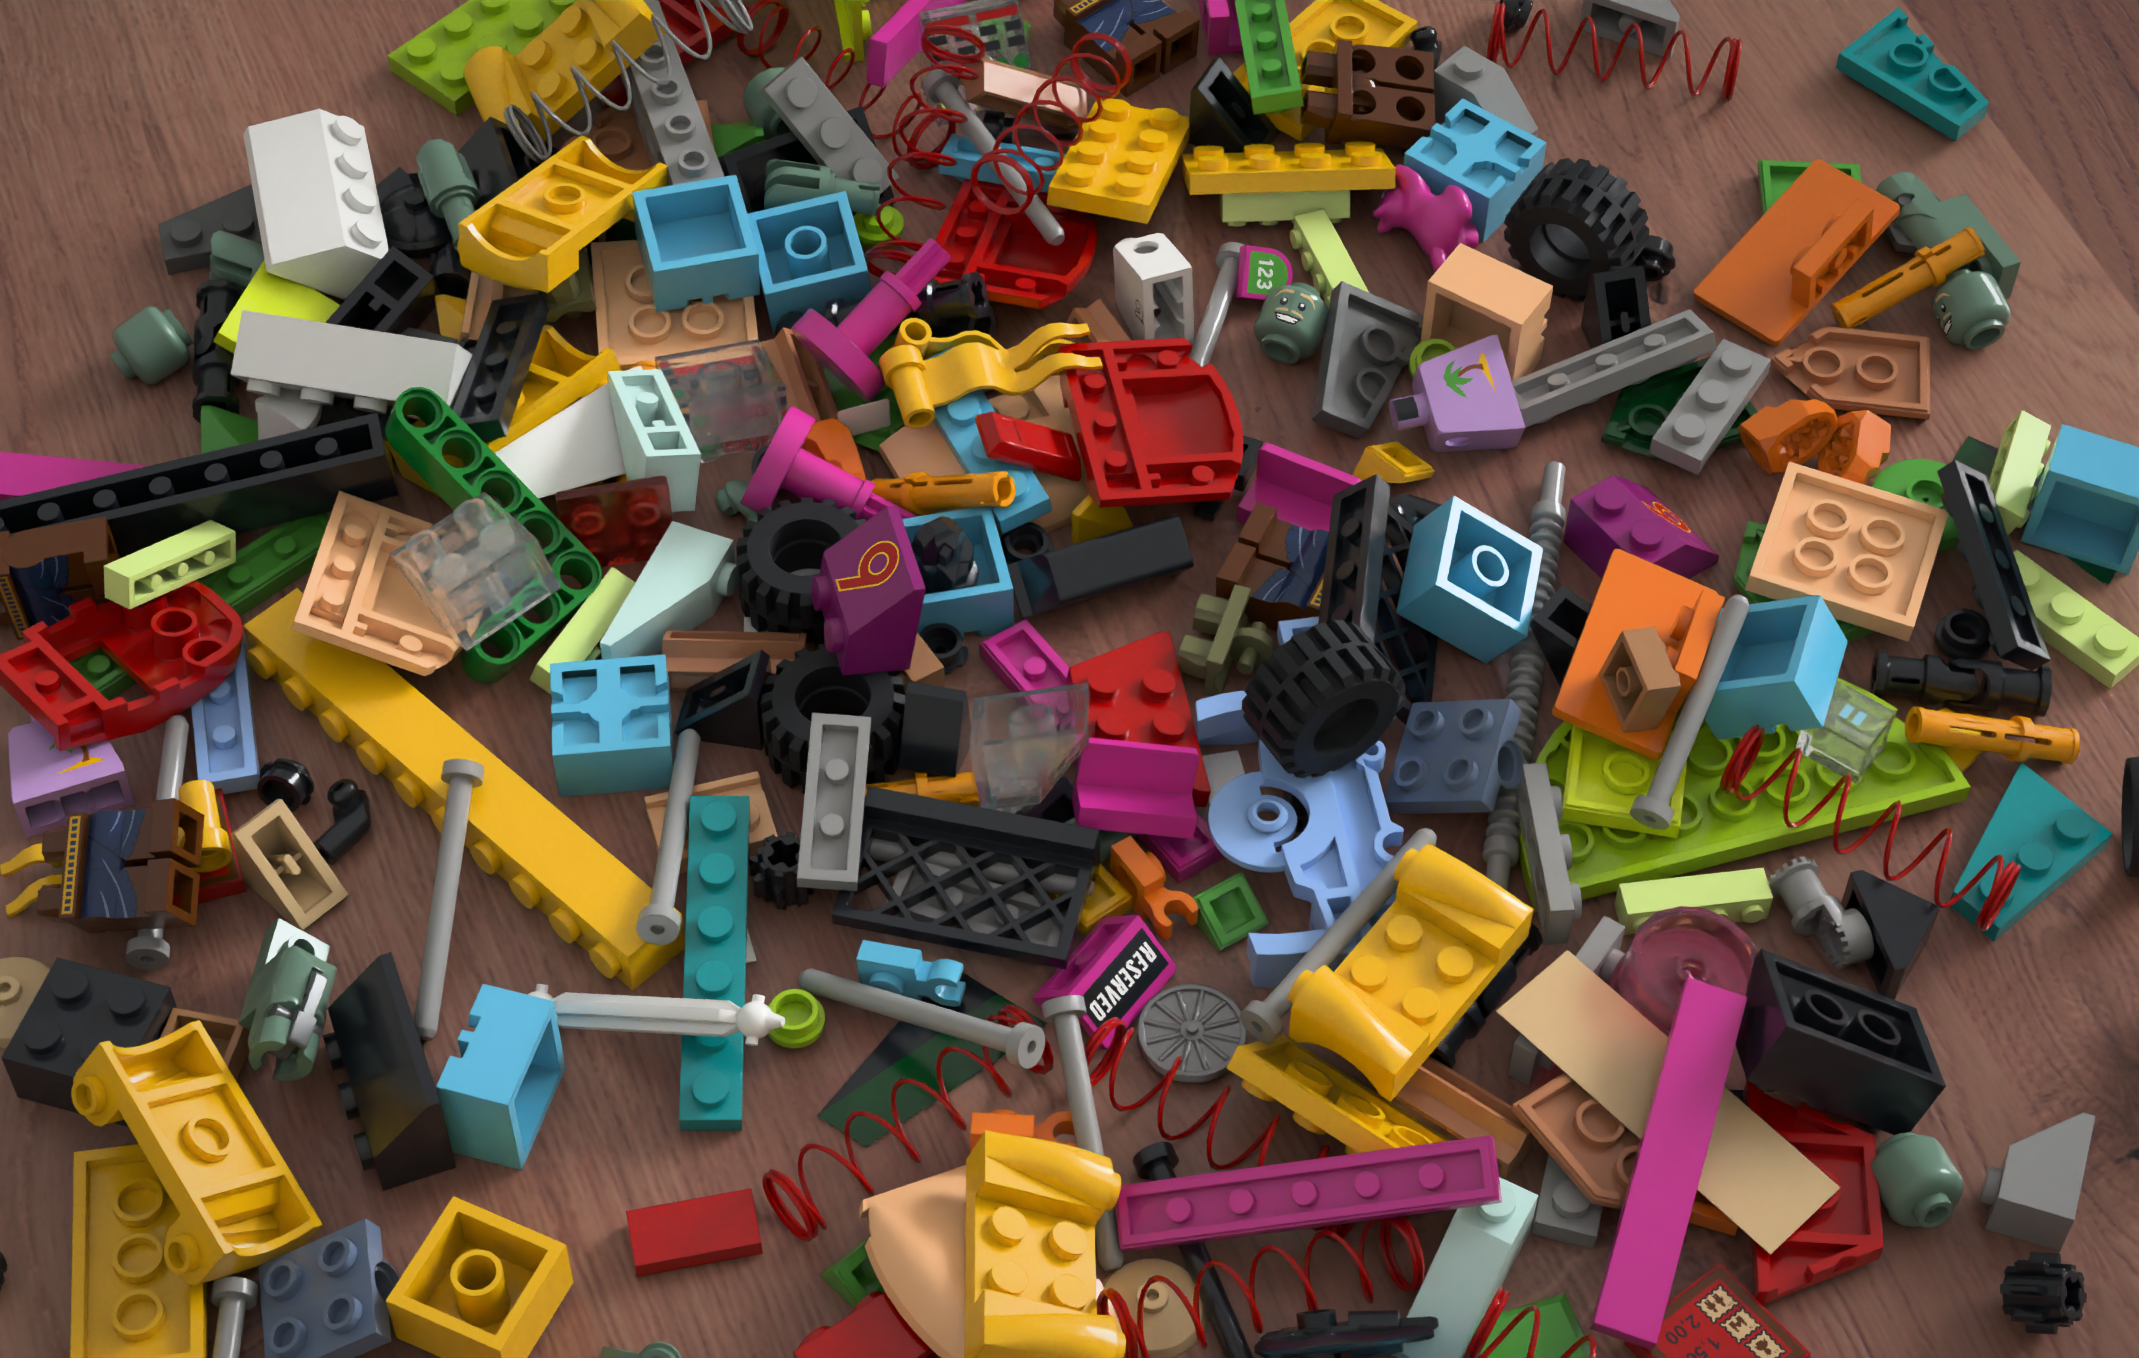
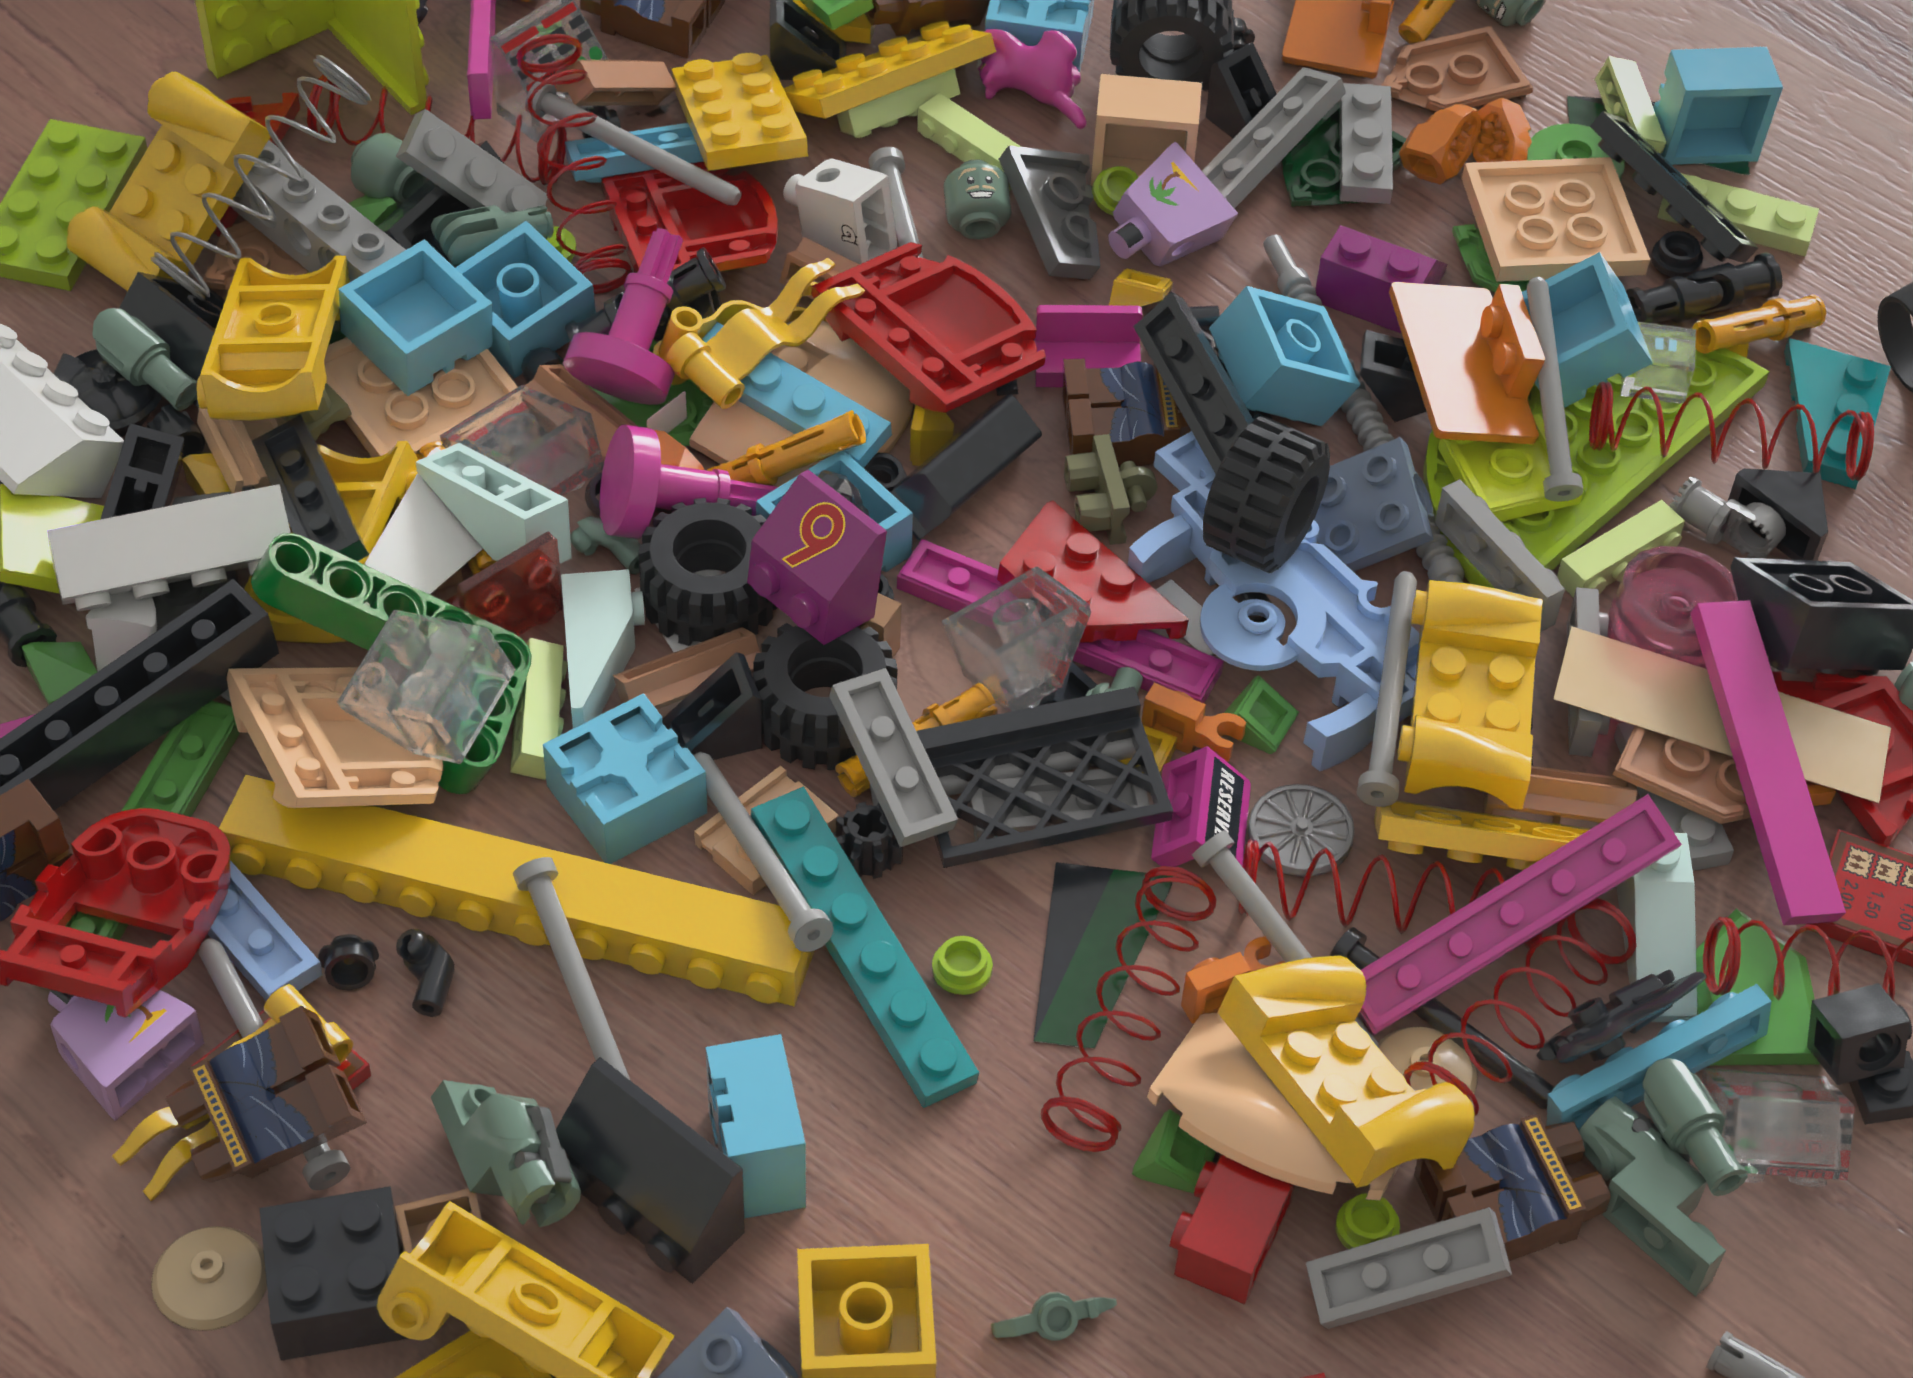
camera: 30 degrees left, 0 degrees up
yellowish green piece [104,520,236,609] -> none
tan slope [231,799,349,931] -> none
white wheel [527,984,785,1046] -> none
red tile [626,1188,763,1277] -> none
light grey bar [798,968,1045,1069] -> none
medium azure plate [856,940,966,1007] -> none
black slope [898,681,974,777] -> none
red piece [970,32,1133,216] -> none
red tile [975,412,1082,482] -> none
dark pink panel [1072,737,1199,839] -> none
tile [1235,245,1293,302] -> none
medium nougat piece [1598,627,1681,733] -> none

